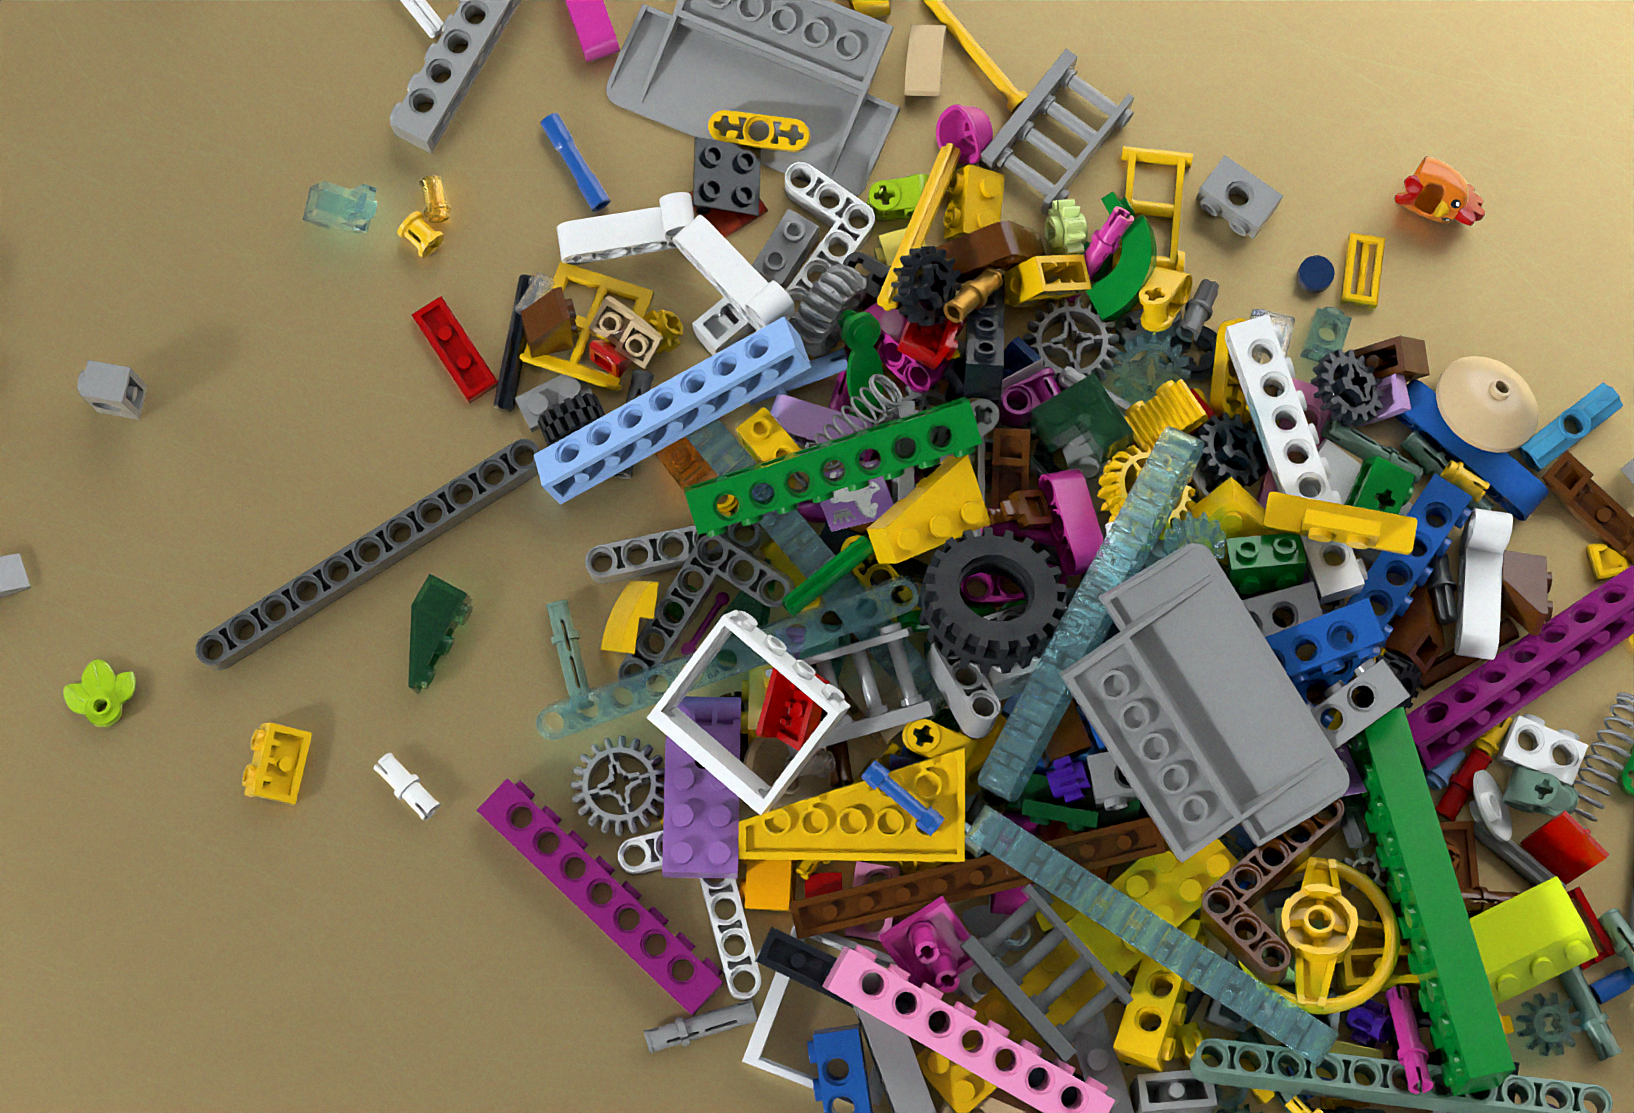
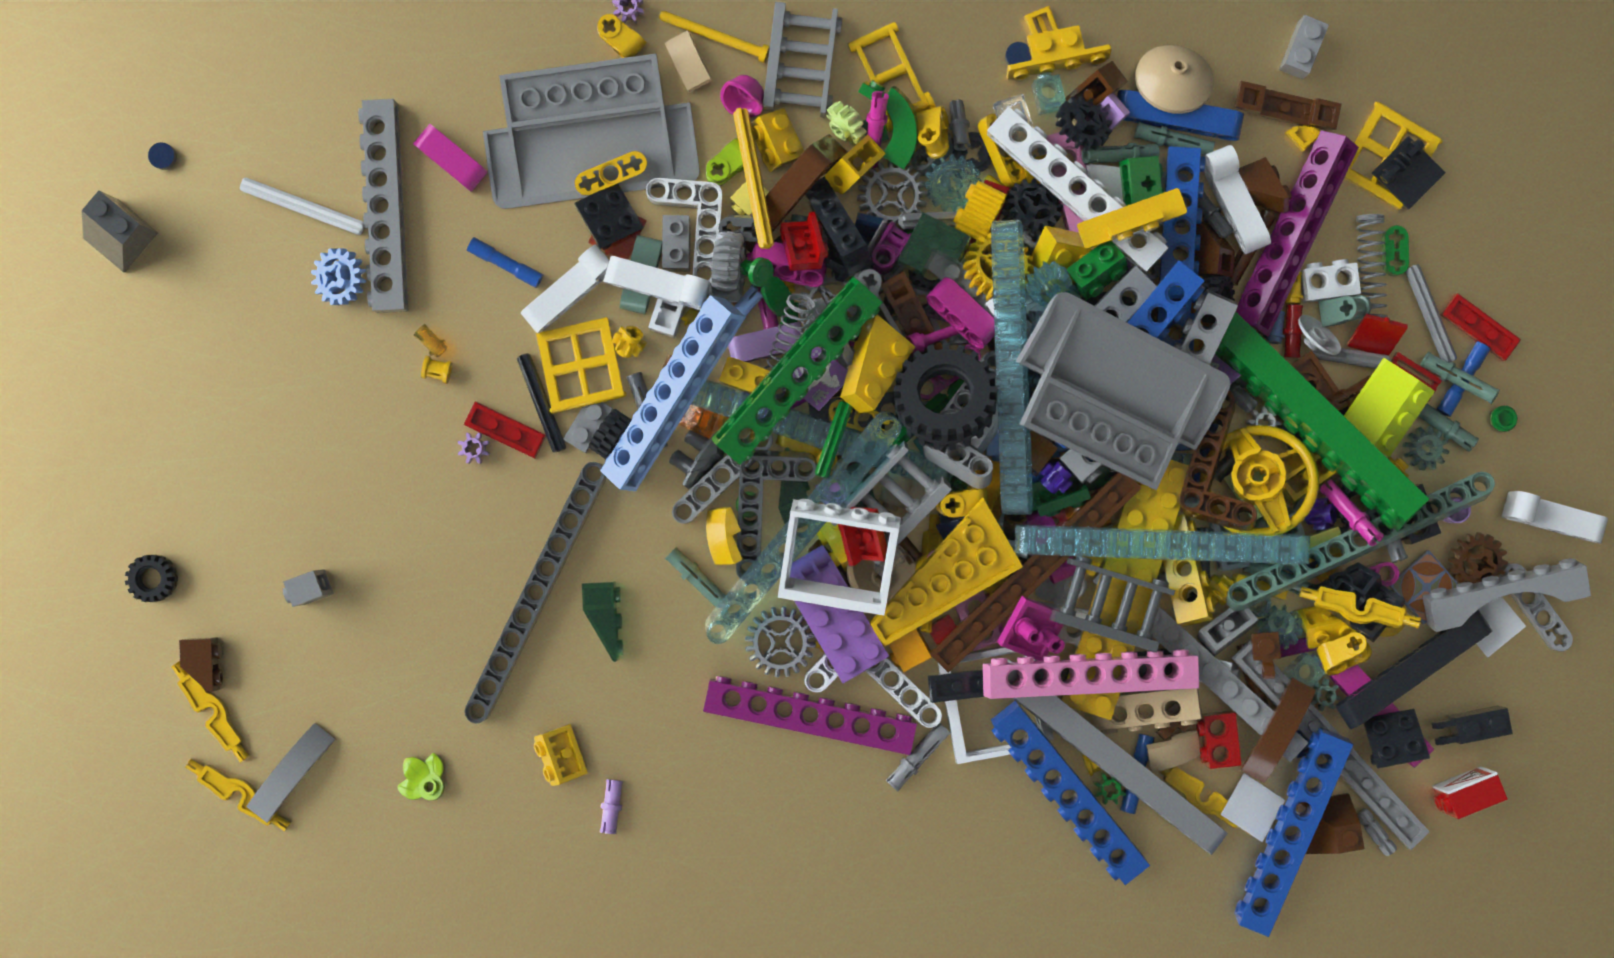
camera: 35 degrees left, 10 degrees up
clear light blue brick [302,181,377,233] -> none
white pin [374,753,441,821] -> none
clear pin [515,273,555,315] -> none
reddish brown slope [521,287,578,358] -> none
tan slope [589,295,663,369] -> none
red slope [589,339,633,378] -> none
dark pink hinge [681,592,730,658] -> none
blue bar [861,760,945,836] -> none
black gear [891,246,962,326] -> none
pearl gold pin [943,267,1003,323] -> none
reddish brown plate [988,489,1055,530] -> none
light grey brick [1196,155,1283,239] -> none
yellow pin [1440,460,1490,503] -> none
dark azure piece [1518,382,1623,473] -> none
none -> light blue gear [311,248,366,305]
none -> lavender gear [458,433,490,464]
none -> lavender pin [600,779,623,834]
none -> sand green beam [619,235,662,315]
none -> dark grey connector [669,428,725,489]
none -> yellow bracket [1007,25,1112,81]

